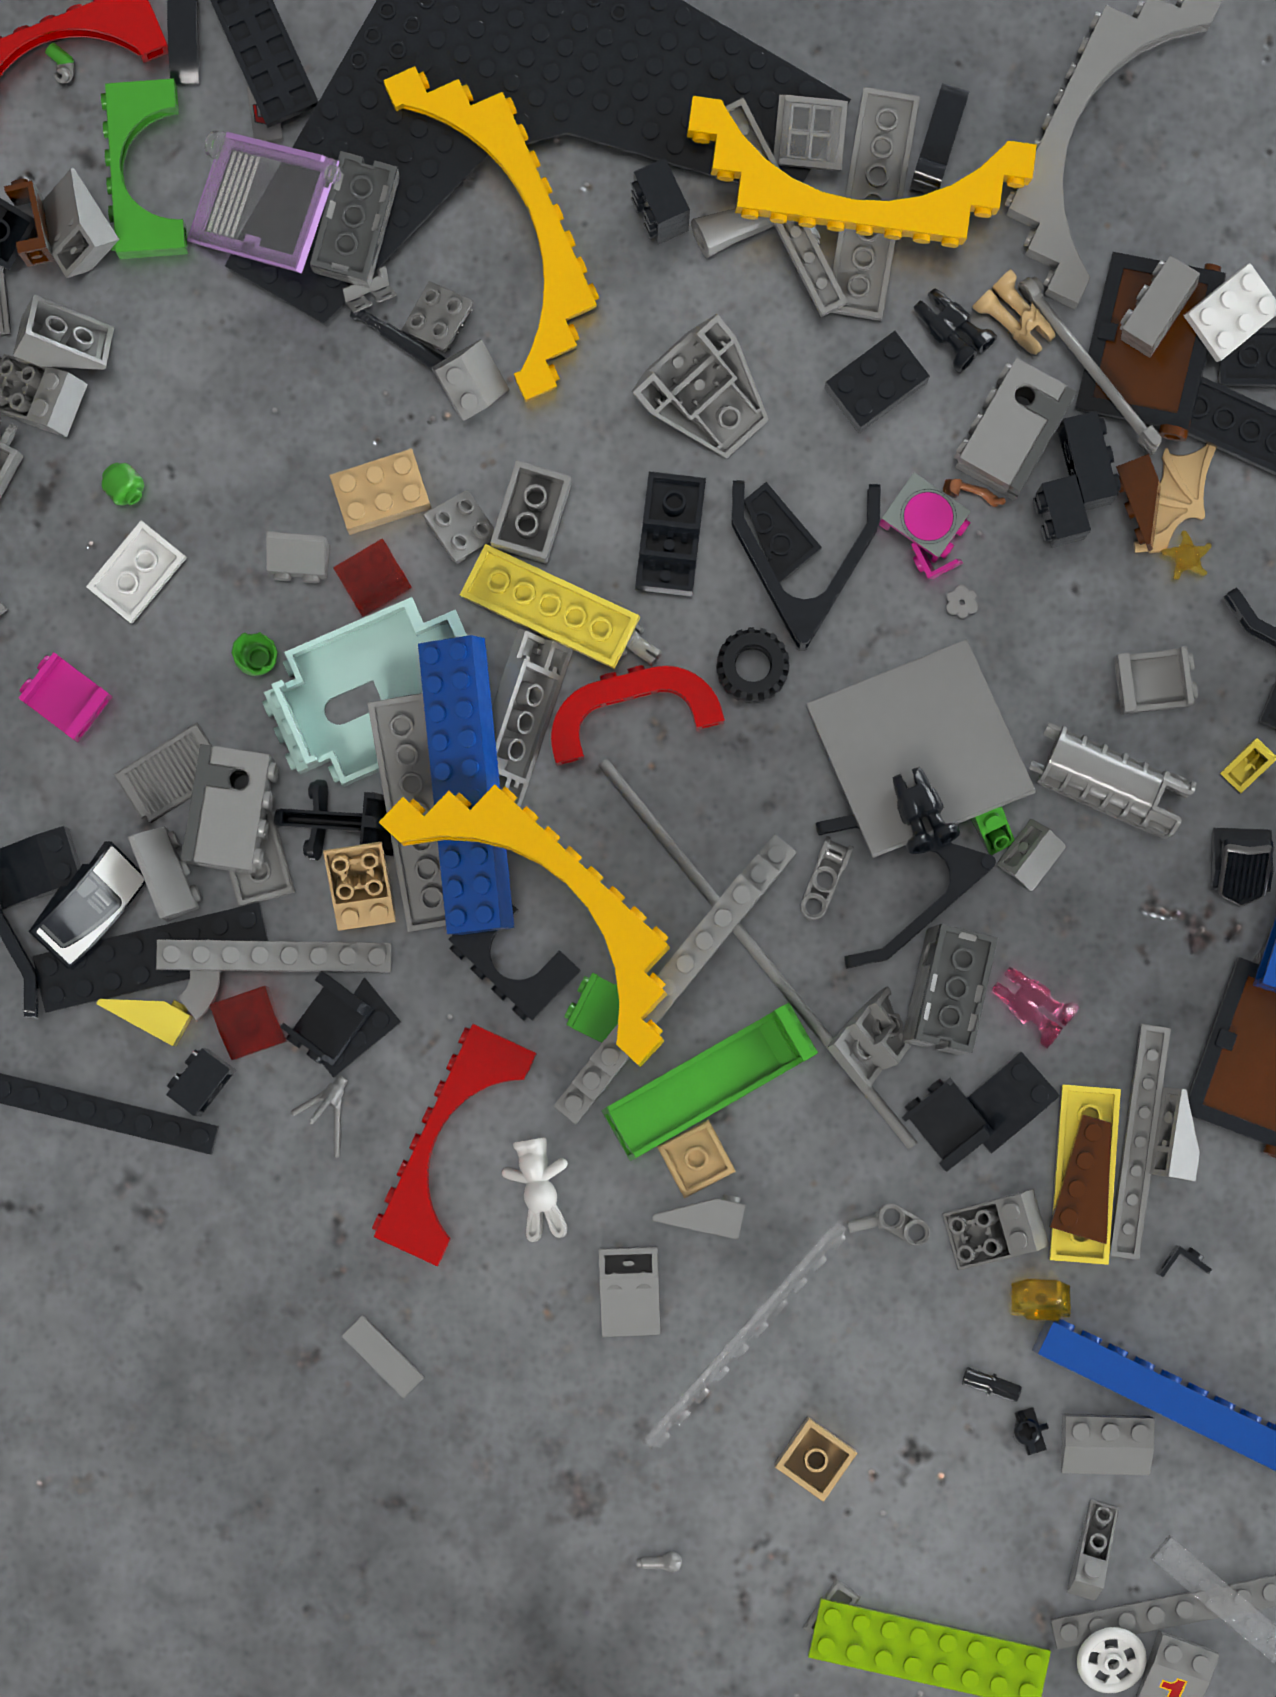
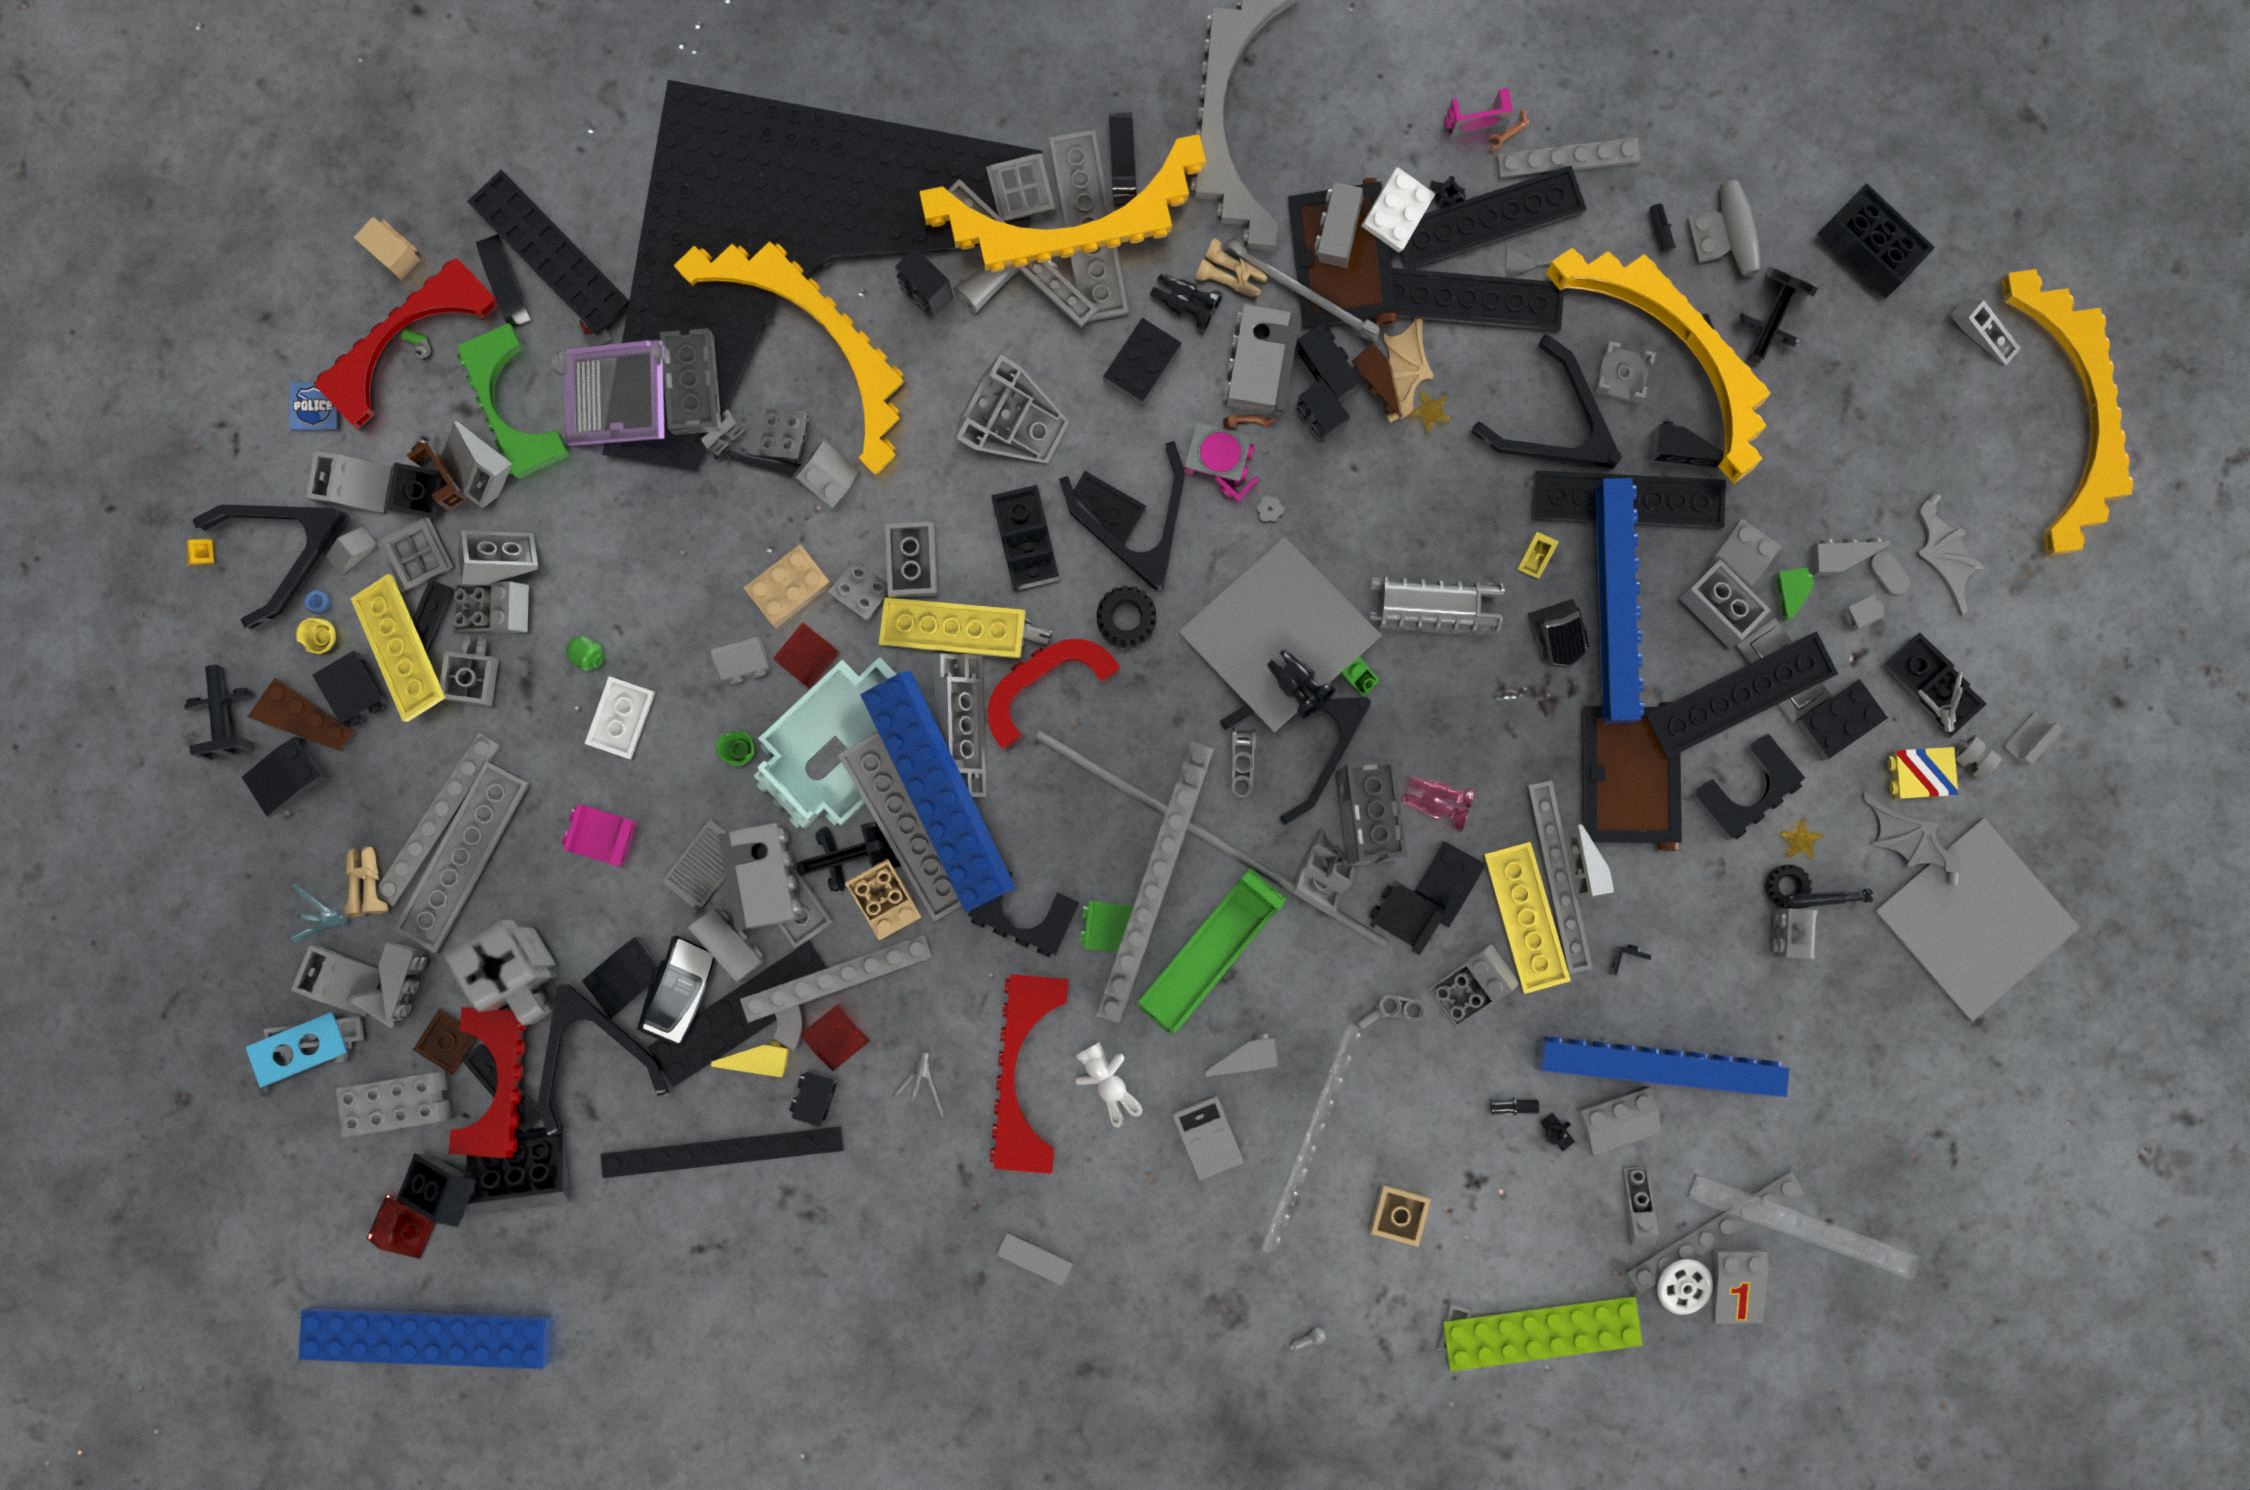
camera: 20 degrees left, 0 degrees up
black panel [280,971,374,1066] -> none
black wing [321,977,401,1078] -> none
yellow arch [379,784,670,1067] -> none
tan tile [657,1120,735,1198] -> none
light grey panel [997,819,1066,891] -> none
clear yellow slope [1010,1279,1071,1321] -> none
reddish brown wing [1049,1115,1111,1244] -> none
light grey panel [1114,646,1198,715] -> none

